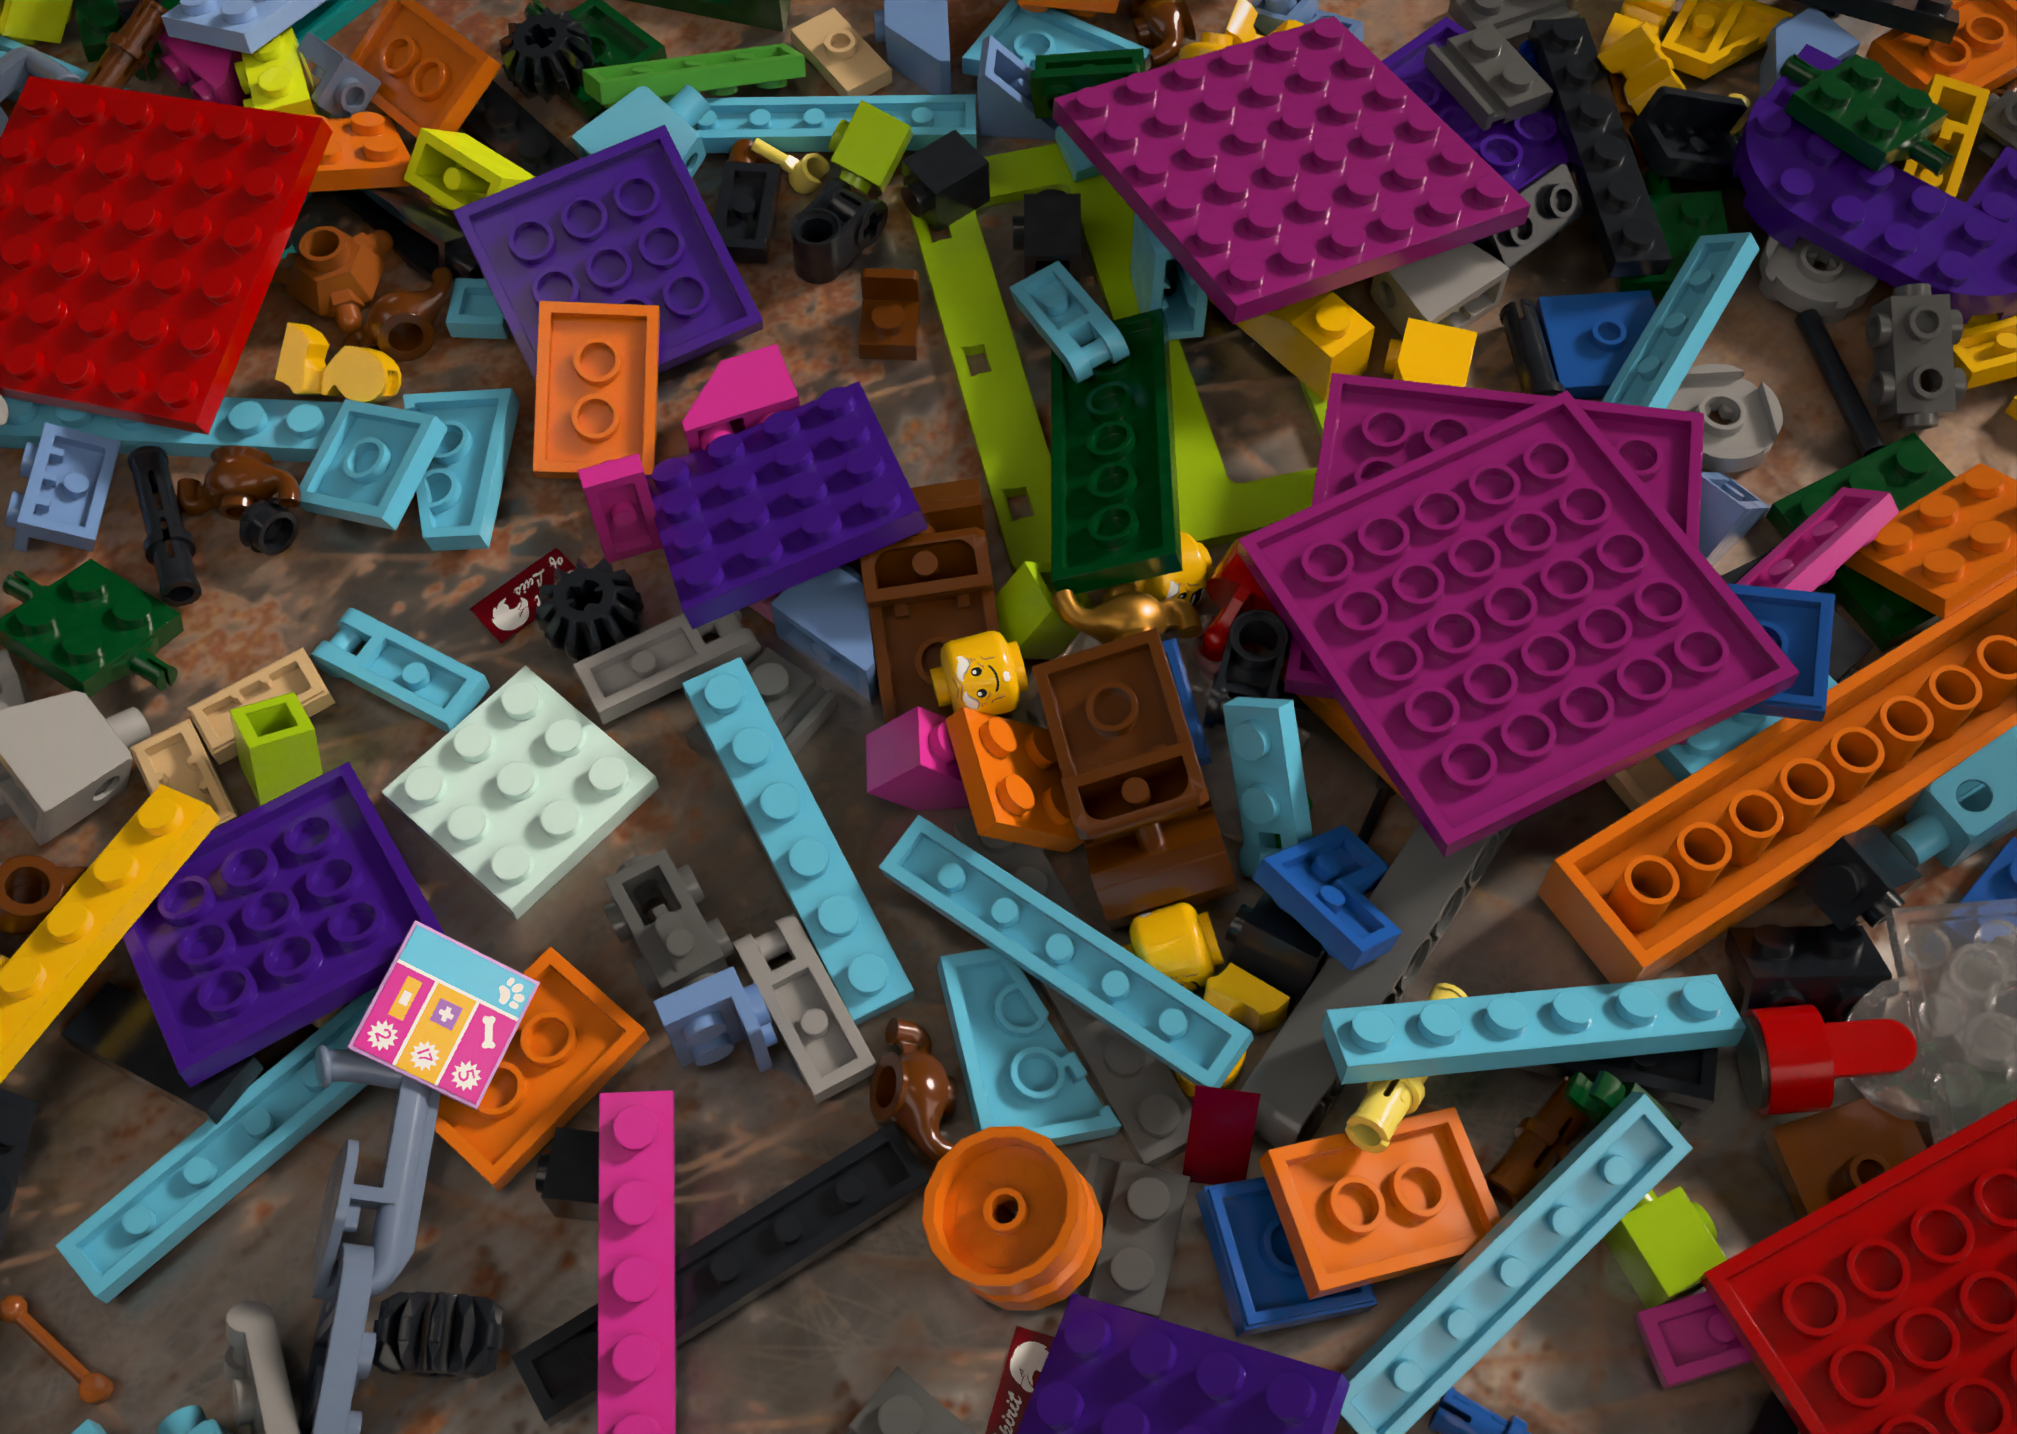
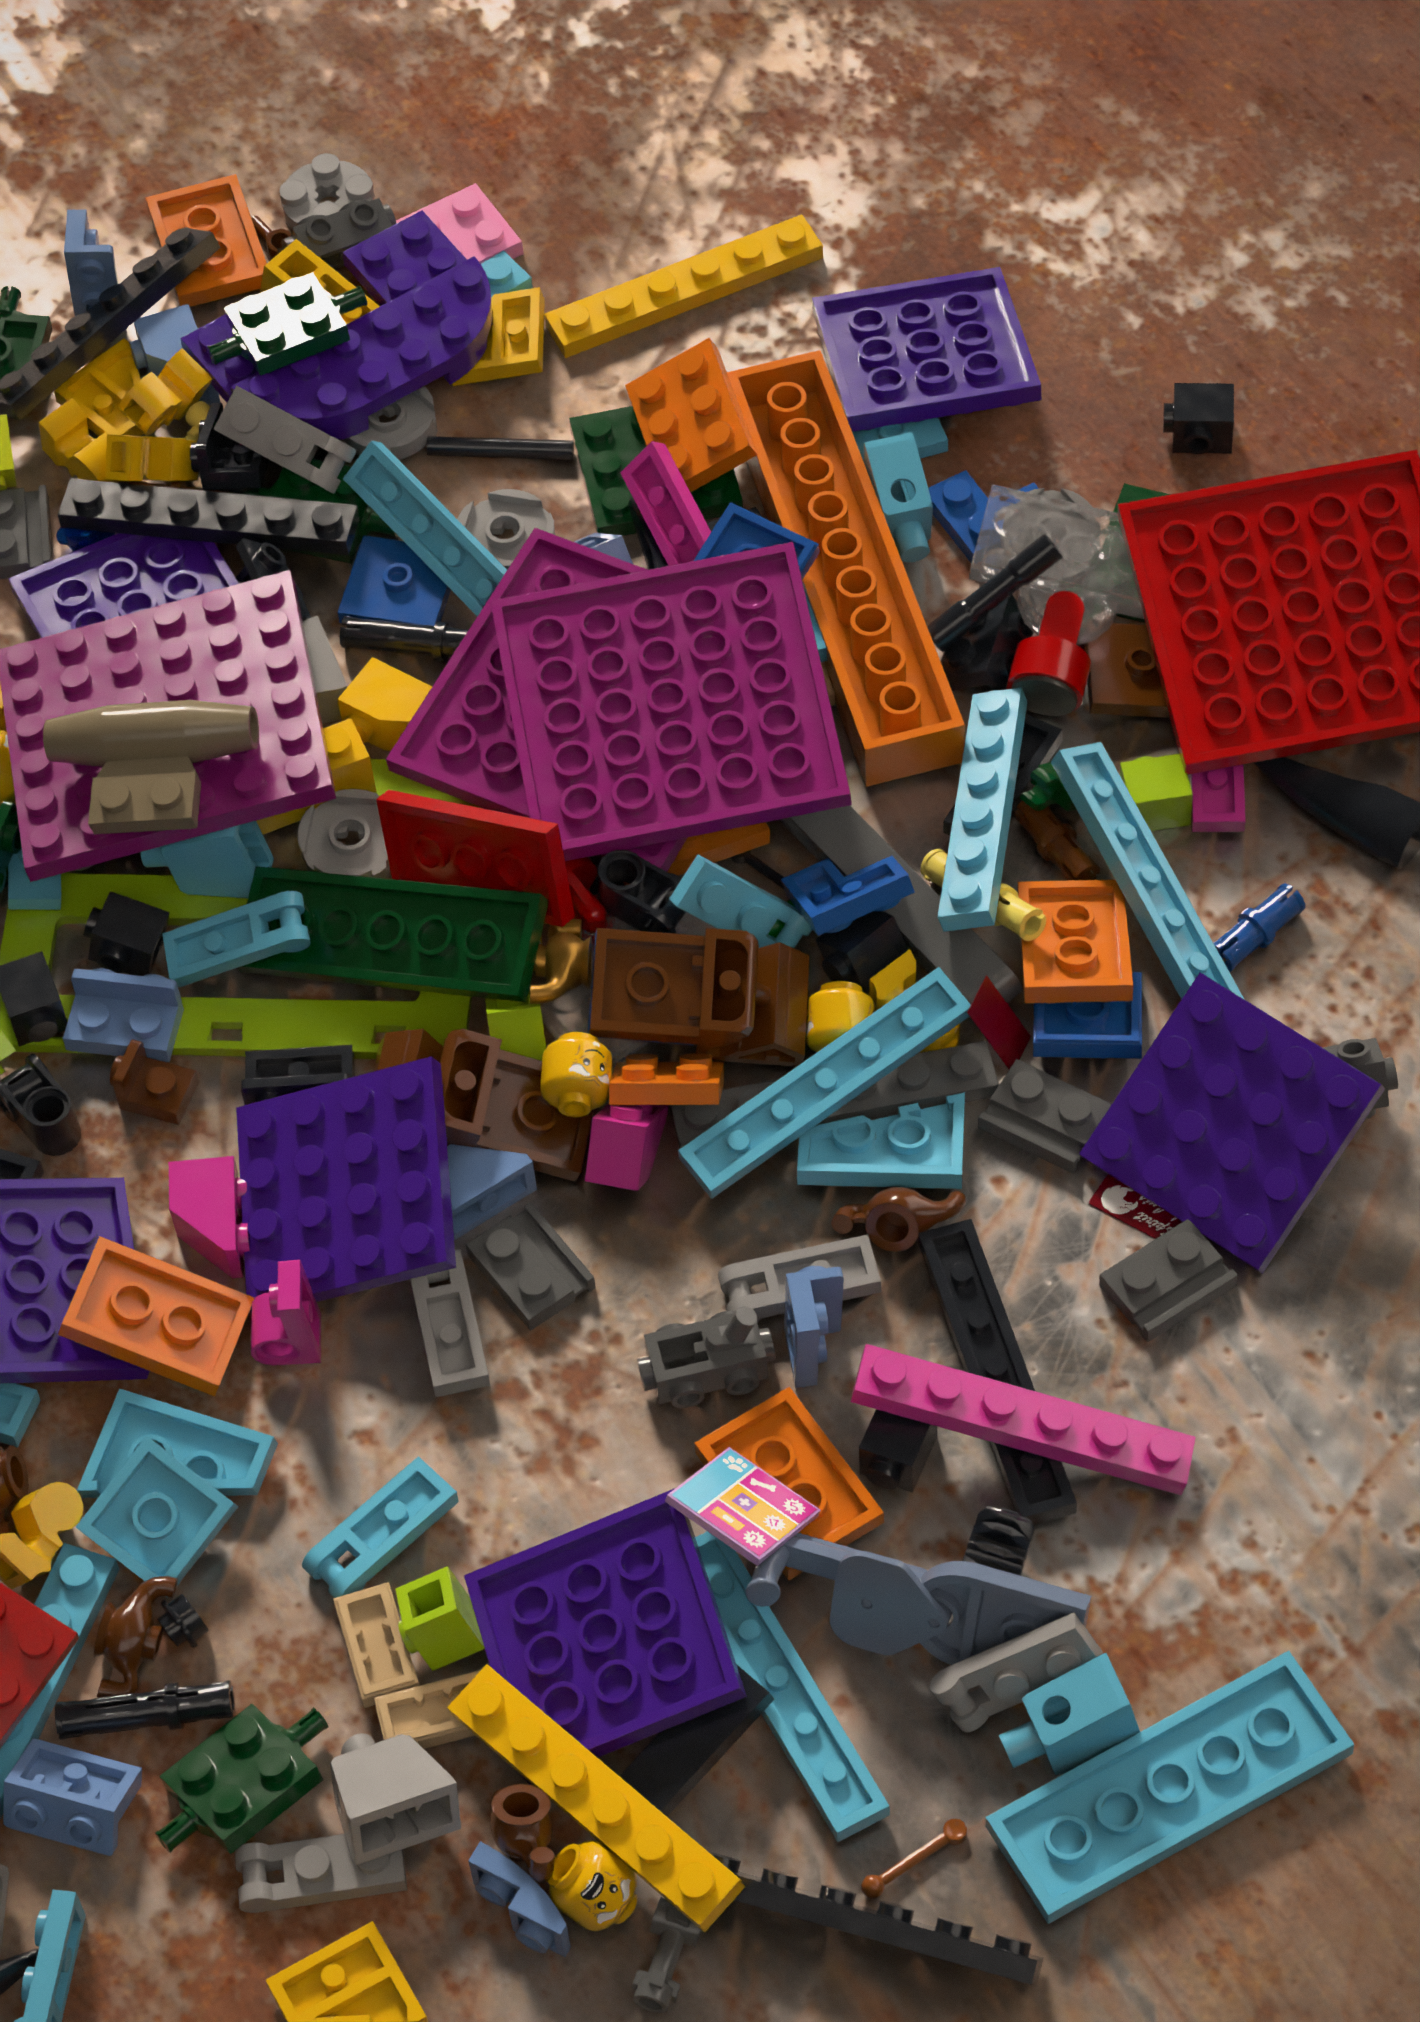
camera: 70 degrees left, 5 degrees down
light aqua plate [381,665,660,920] -> none
dark red sticker [469,547,576,644] -> none
black gear [536,557,644,663] -> none
medium azure plate [682,657,914,1026] -> none
orange wheel [922,1126,1103,1311] -> none
dark grey plate [1423,23,1553,131] -> none
black brick [1794,825,1923,931] -> none
dark grey brick [1866,283,1967,431] -> none
none -> dark tan plate [43,700,259,834]
none -> medium blue bracket [63,968,184,1062]
none -> yellow leg [118,348,212,436]
none -> light grey plate [214,385,357,494]
none -> black bracket [241,1045,355,1105]
none -> light grey plate [298,789,390,879]
none -> red plate [376,790,575,927]
none -> black piece [927,533,1063,652]

